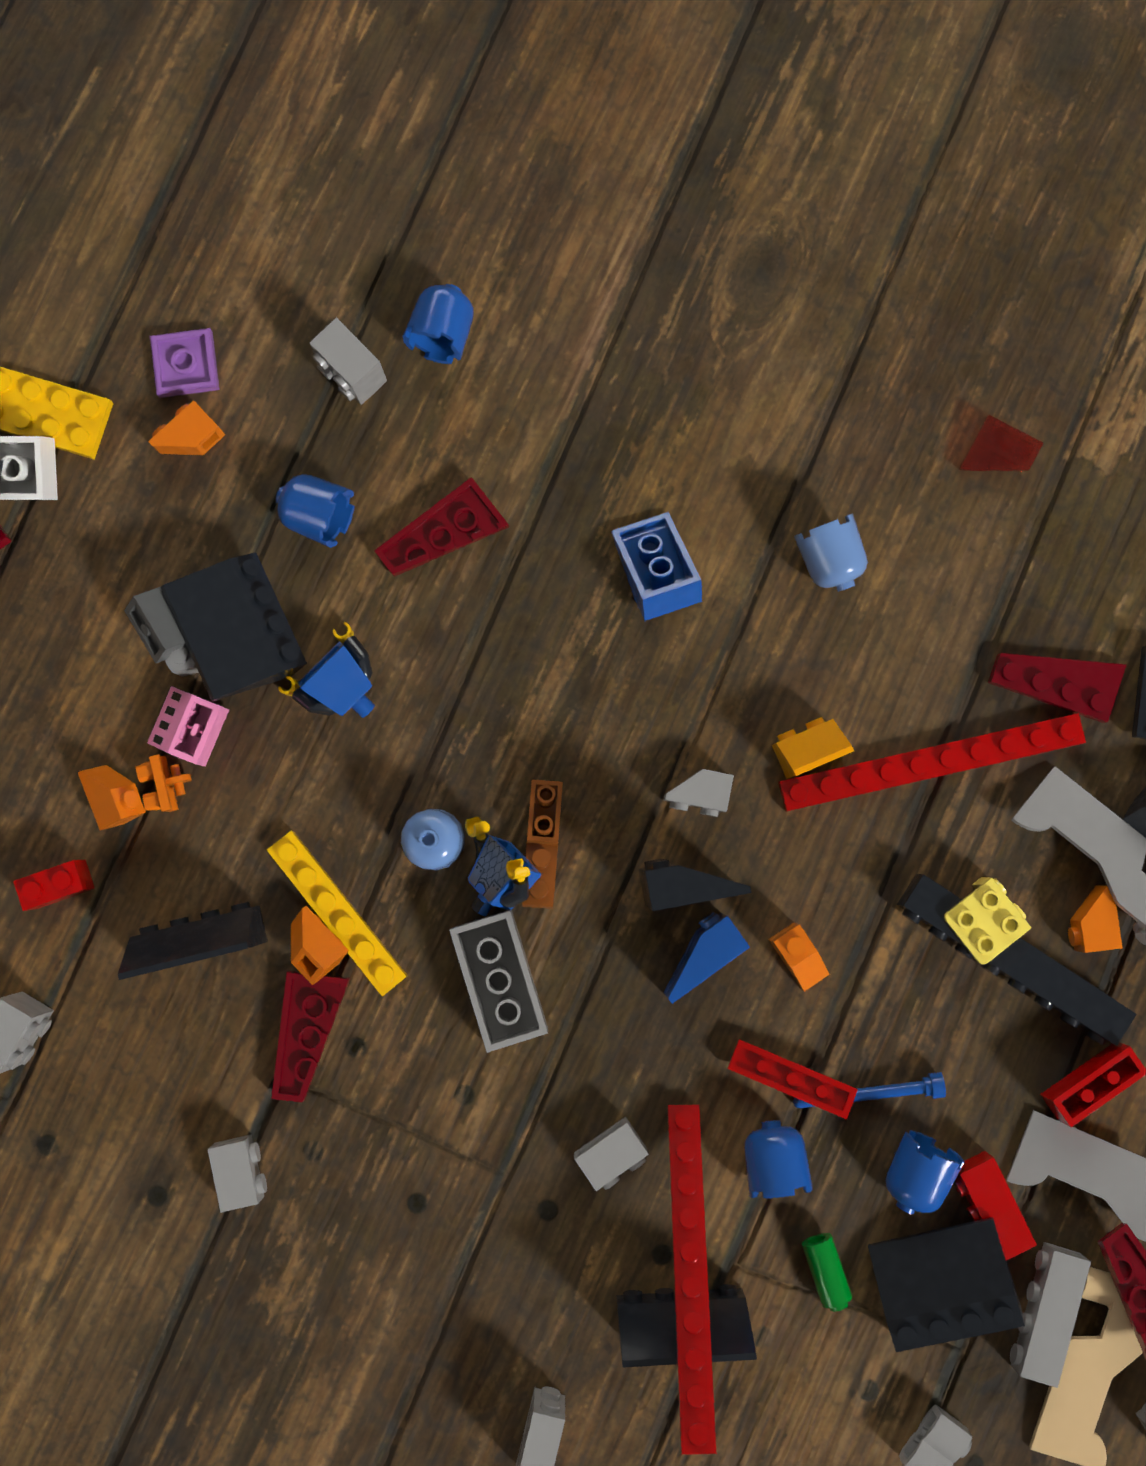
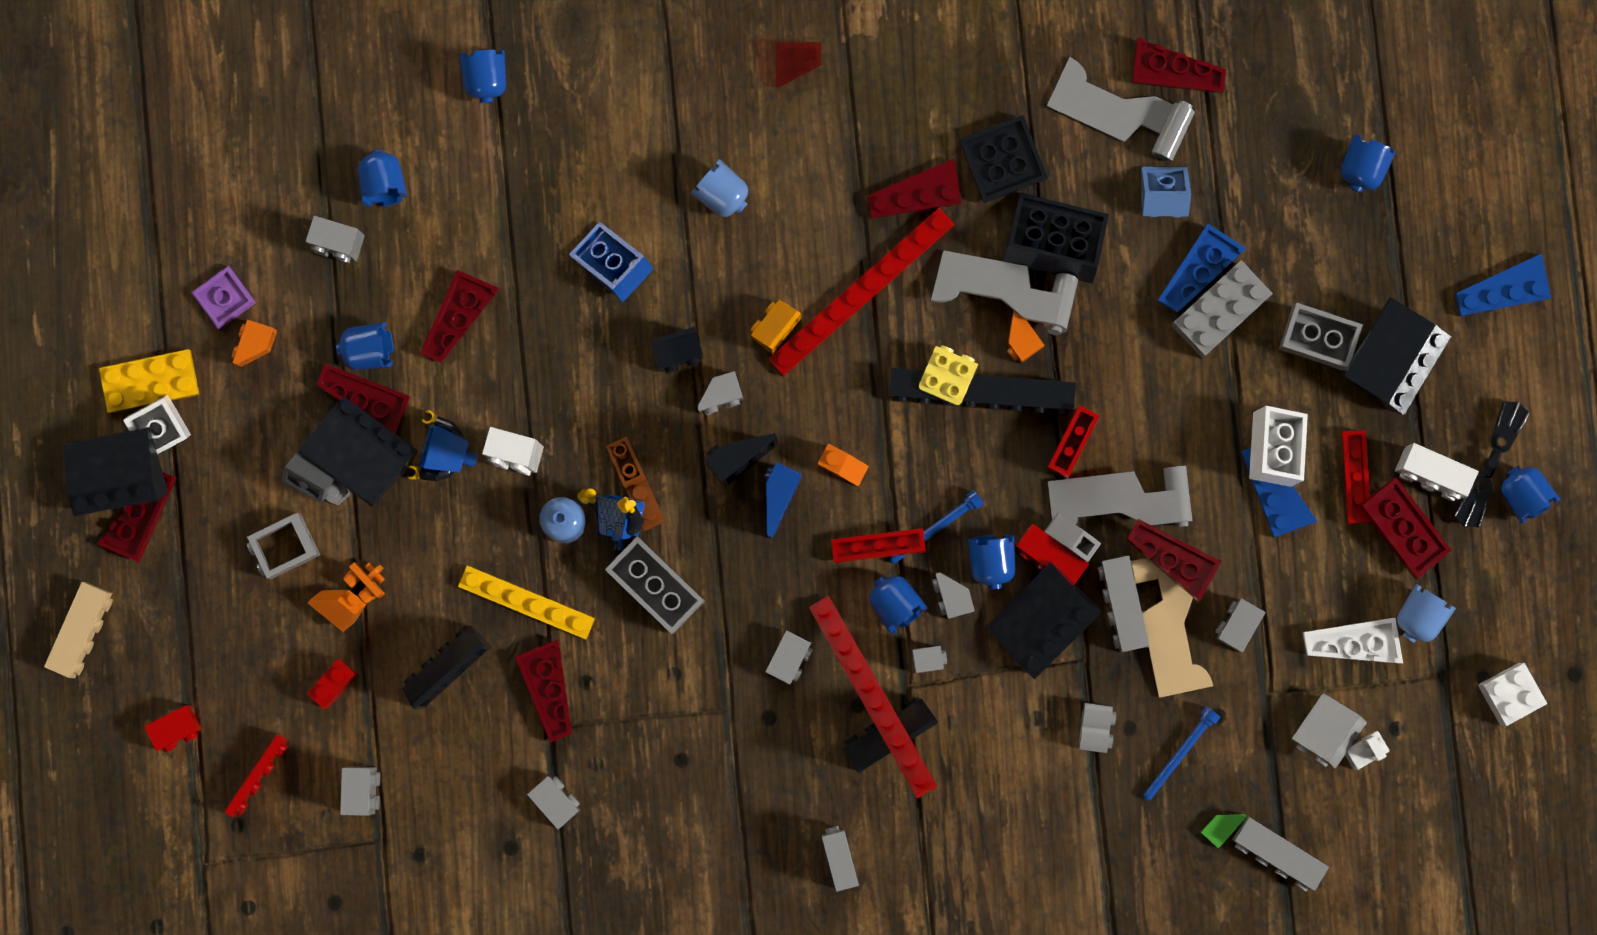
camera: 20 degrees left, 0 degrees up
bright pink slope [147,686,229,767] -> none
orange slope [291,906,349,985] -> none
green brick [801,1233,853,1312] -> none
none -> light grey window [247,513,320,579]
none -> dark red wing [316,363,411,435]
none -> blue cylinder [459,50,507,103]
none -> white brick [482,427,544,476]
none -> black slope [650,327,704,374]
none -> light grey brick [911,646,947,673]
none -> light grey slope [932,573,975,619]
none -> light grey slope [1044,513,1101,562]

